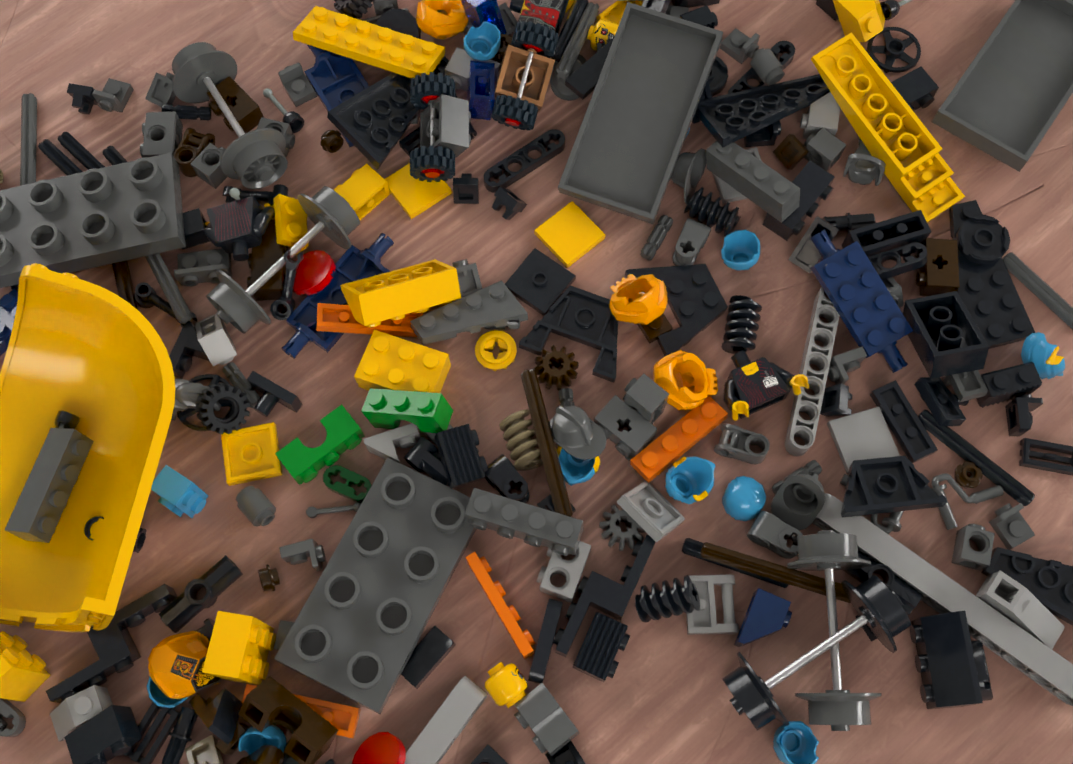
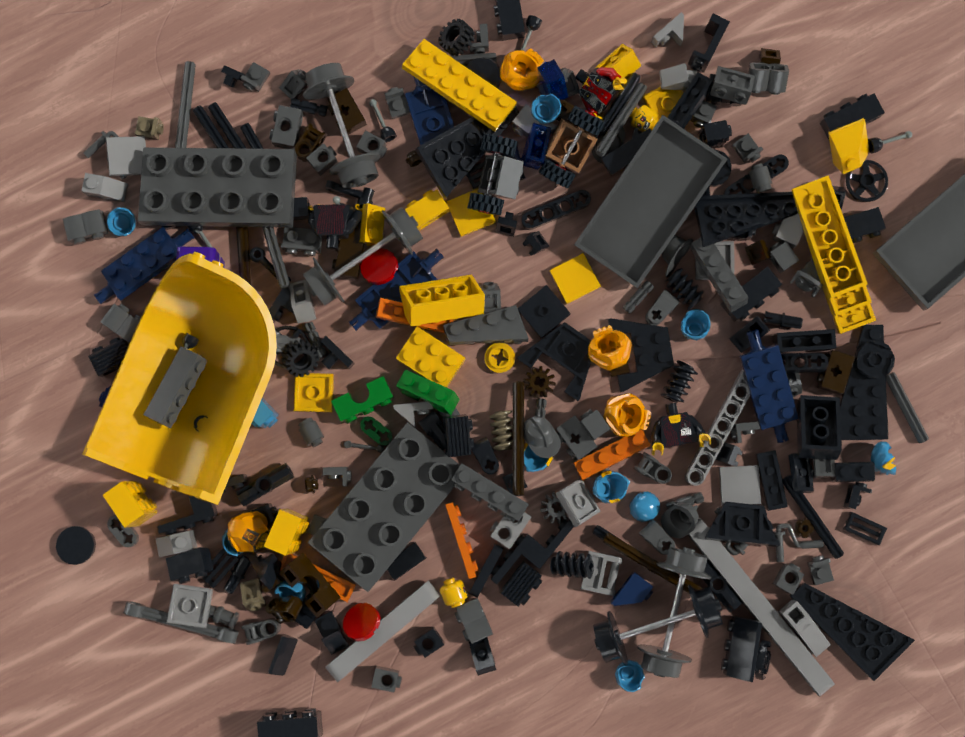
camera: 15 degrees right, 15 degrees up
black brick [270,249,304,320] -> none

